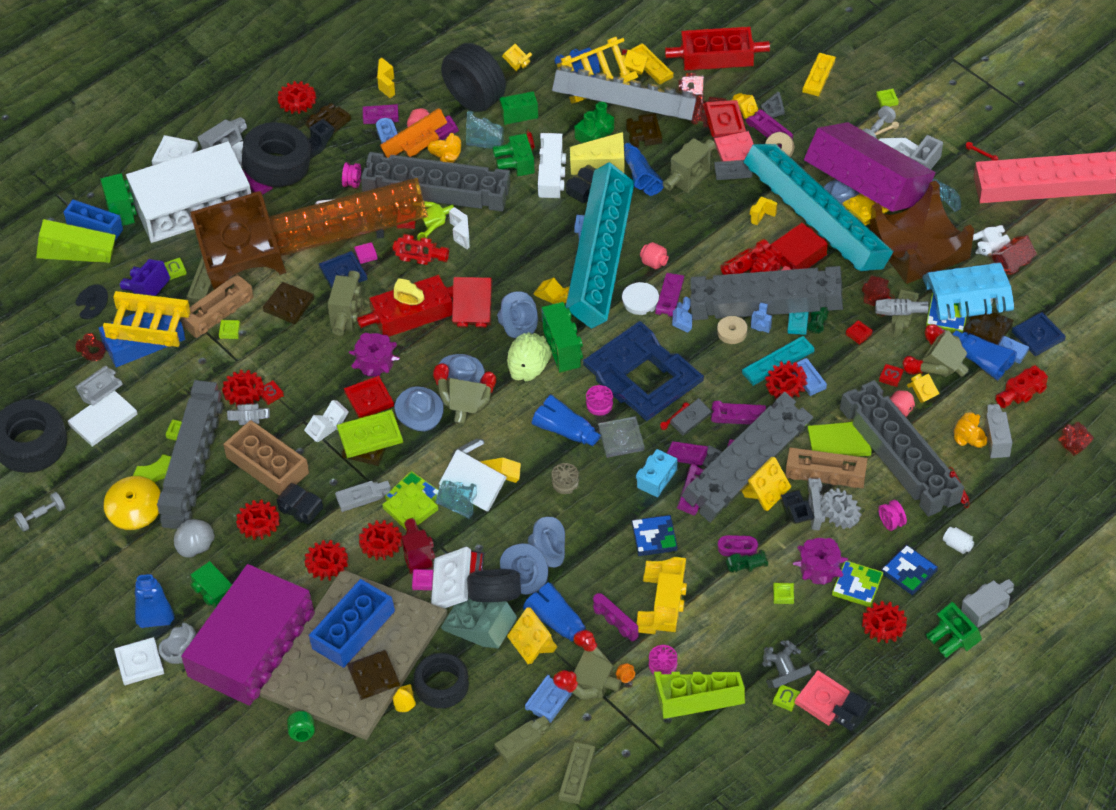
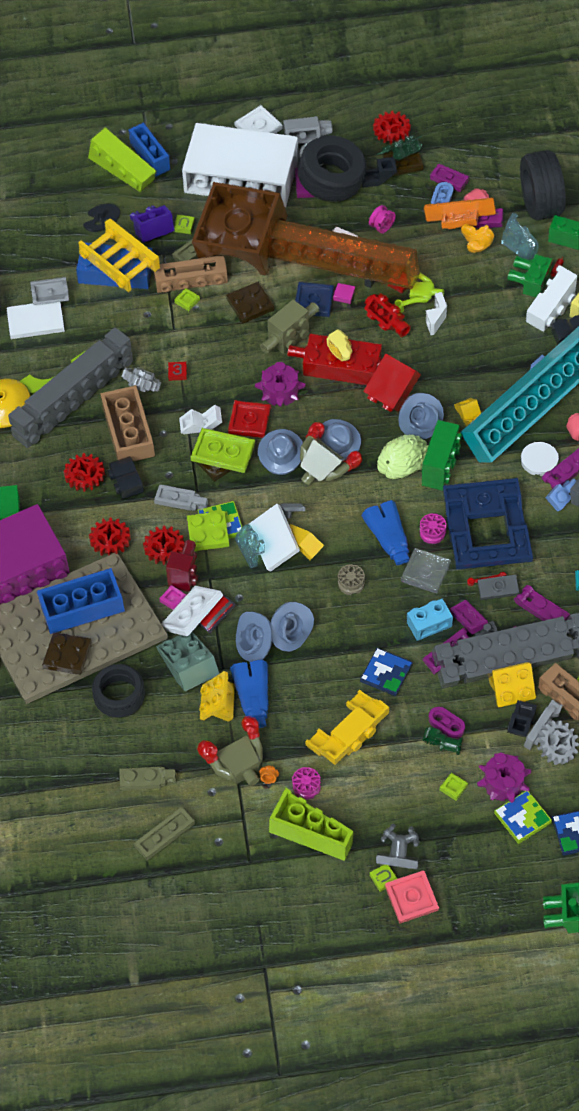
camera: 35 degrees right, 5 degrees up
clear red piece [76,333,105,361] -> none
green brick [100,173,137,226] -> none
light grey piece [174,519,215,558] -> none
red gear [222,370,264,407] -> none
dark grey brick [361,152,511,212] -> none
yellow slope [377,58,395,98] -> none
yellow plate [393,684,416,712] -> none
black tyre [467,569,521,602] -> none
medium blue plate [525,675,572,723] -> none
magenta plate [593,593,638,642] -> none
black brick [832,691,873,731] -> none
red gear [862,601,907,643] -> none
none -> clear green hinge [376,135,422,160]

